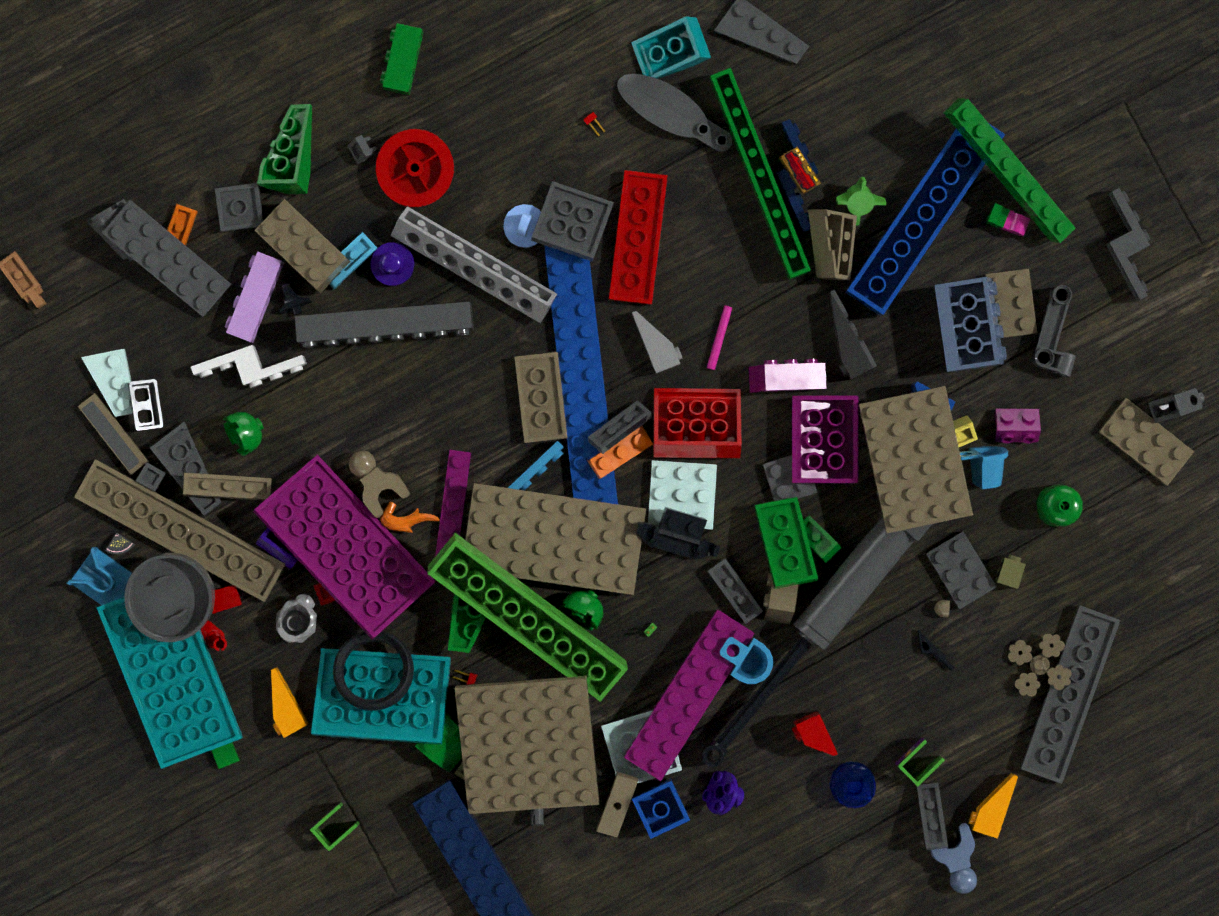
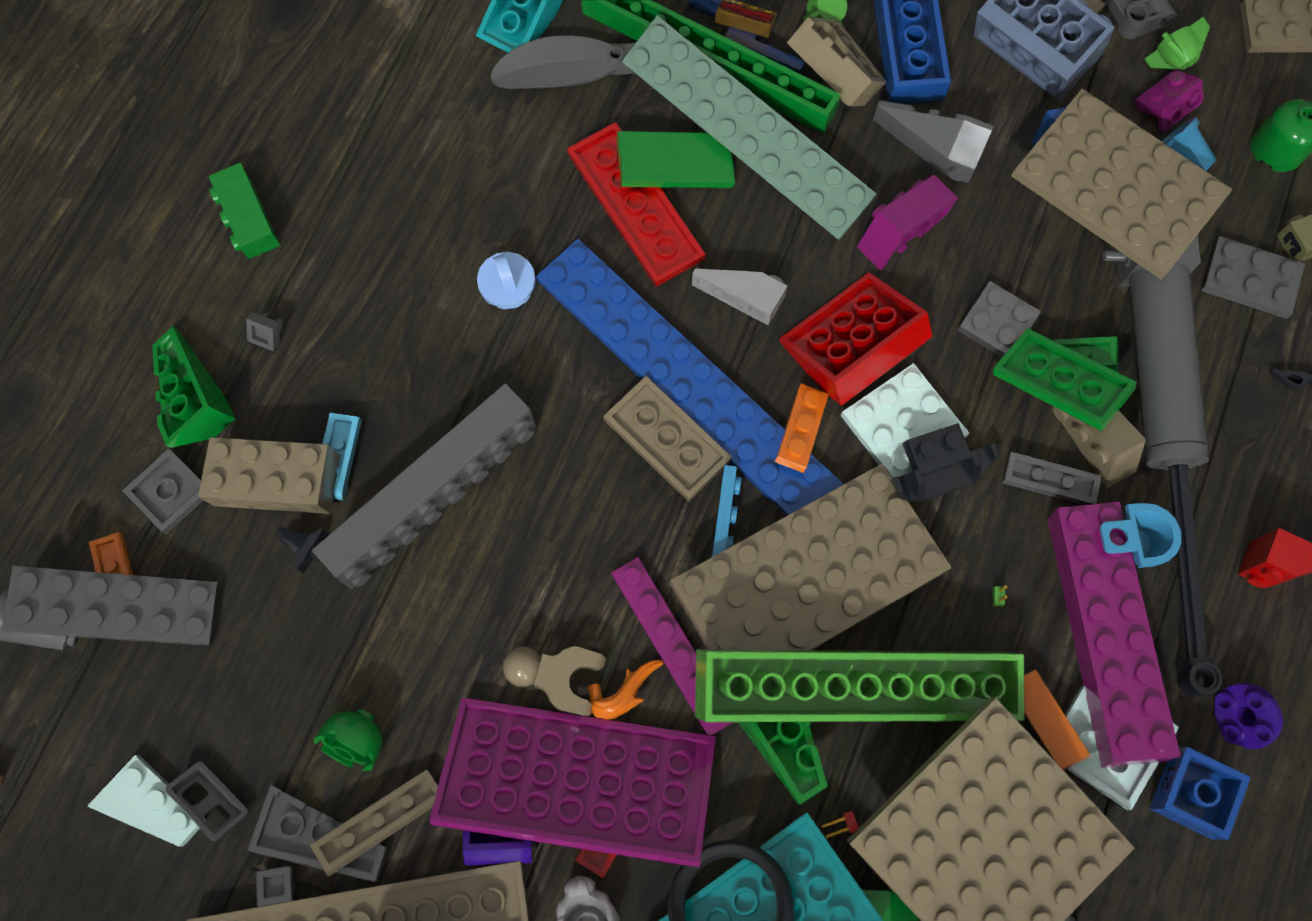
camera: 35 degrees left, 15 degrees down
tile [78,393,149,475] -> none
white bracket [191,345,307,388] -> none
lavender brick [225,251,284,343] -> none
dark purple plate [371,242,414,286] -> none
red piece [376,129,454,207] -> none
light grey brick [391,206,557,323] -> none
dark grey plate [531,181,614,262] -> none
green cylinder [559,590,603,631] -> none
red piece [583,112,605,136] -> none
dark grey plate [588,401,652,454] -> none
dark tan tile [596,772,638,837] -> none
dark pink bar [707,305,732,370] -> none
magenta slope [792,396,859,483] -> none
dark tan hinge [934,600,950,618] -> none
none -> green tile [616,131,735,188]
none -> sand green plate [622,16,877,241]
none -> orange tile [1024,669,1090,771]
none -> bright green piece [1145,17,1210,70]

